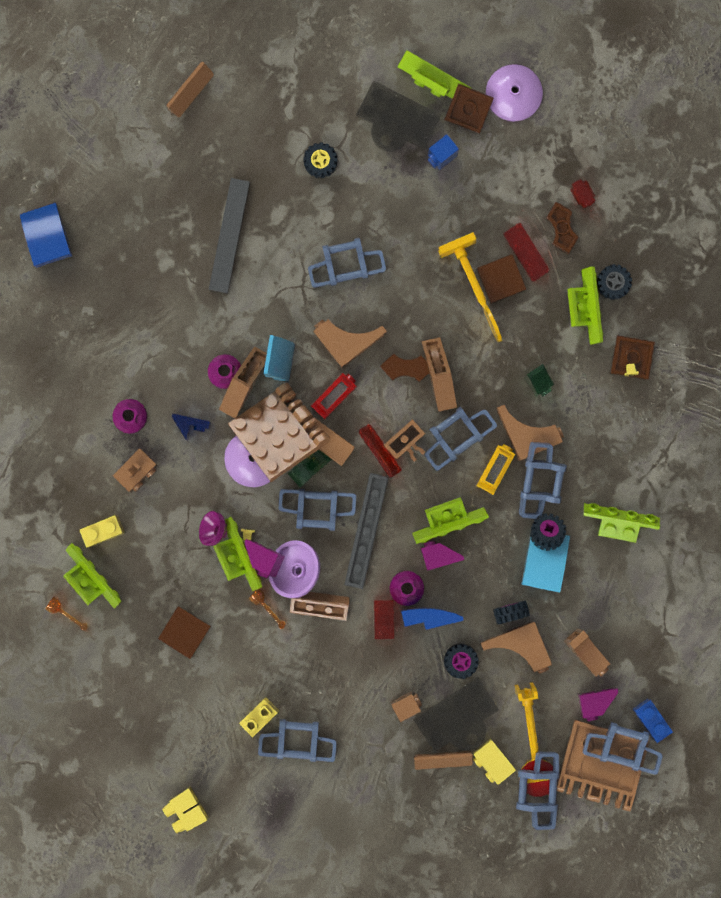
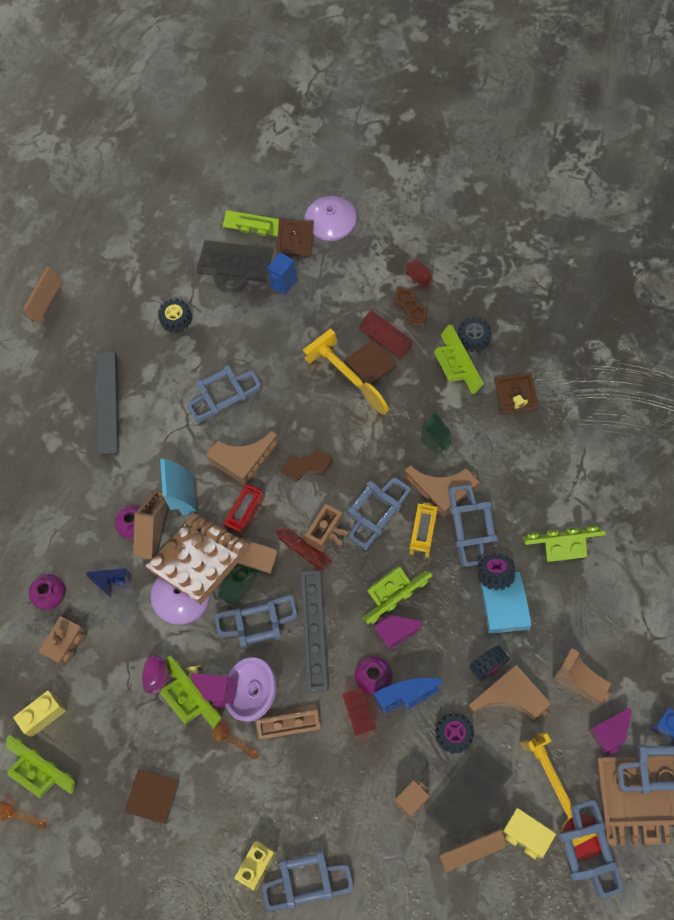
camera: 15 degrees left, 20 degrees down
medium nougat arch [422,337,457,412] -> none

